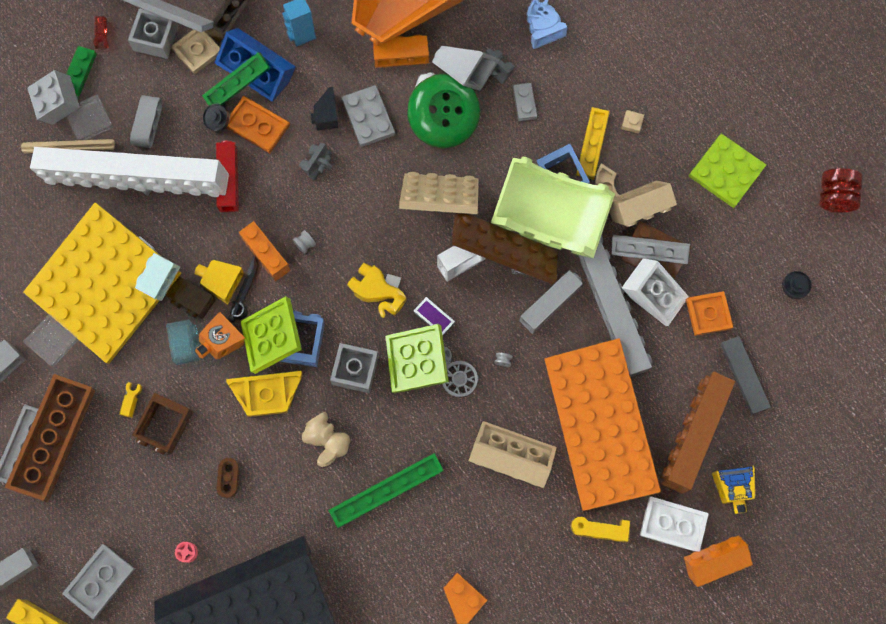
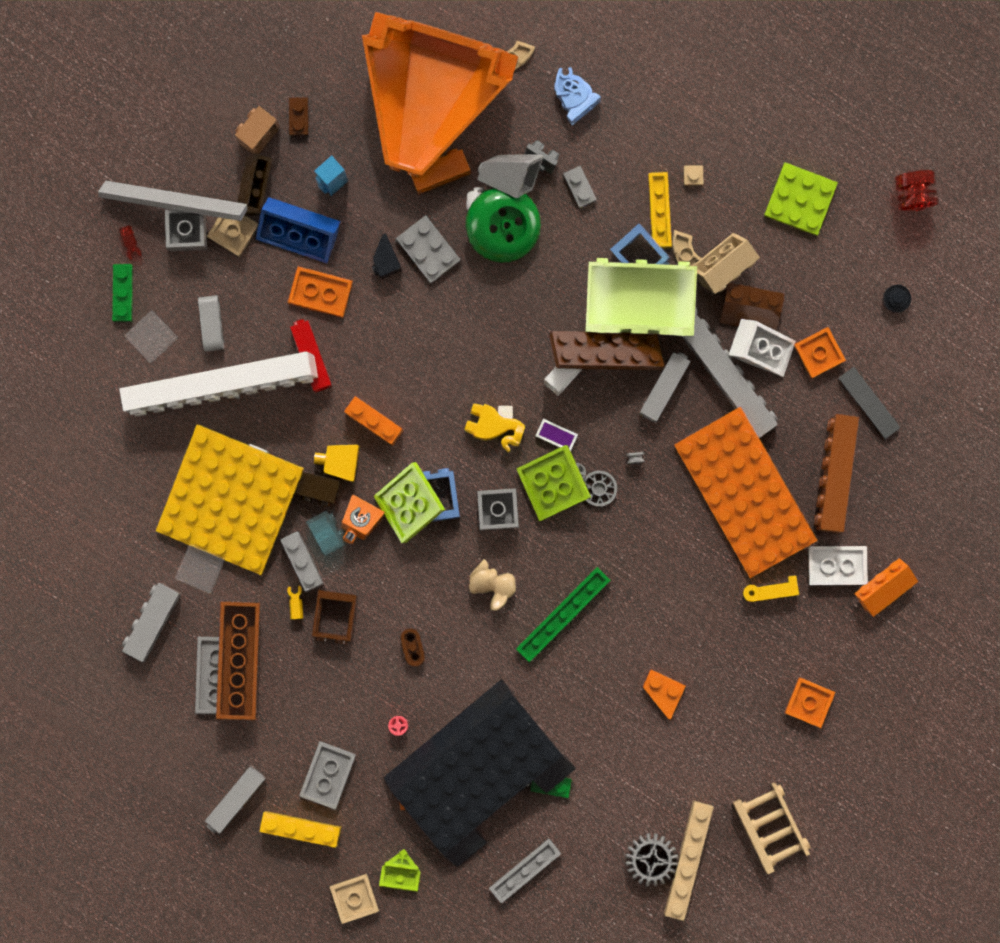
camera: 10 degrees left, 10 degrees up
tan axle [21,139,115,153] -> none
light grey brick [27,70,80,125] -> none
light aqua brick [135,253,180,301] -> none
green plate [202,52,271,105] -> none
black plate [203,104,230,132] -> none
yellow wing [226,371,302,417] -> none
black sword [228,256,257,322] -> none
light grey wheel [292,230,316,254] -> none
dark grey hips [299,143,332,181] -> none
tan plate [399,172,478,214] -> none
tan slope [469,421,557,488] -> none
light grey tile [612,235,690,264] -> none
torso [712,466,755,514] -> none
none -> light grey brick [280,531,324,592]

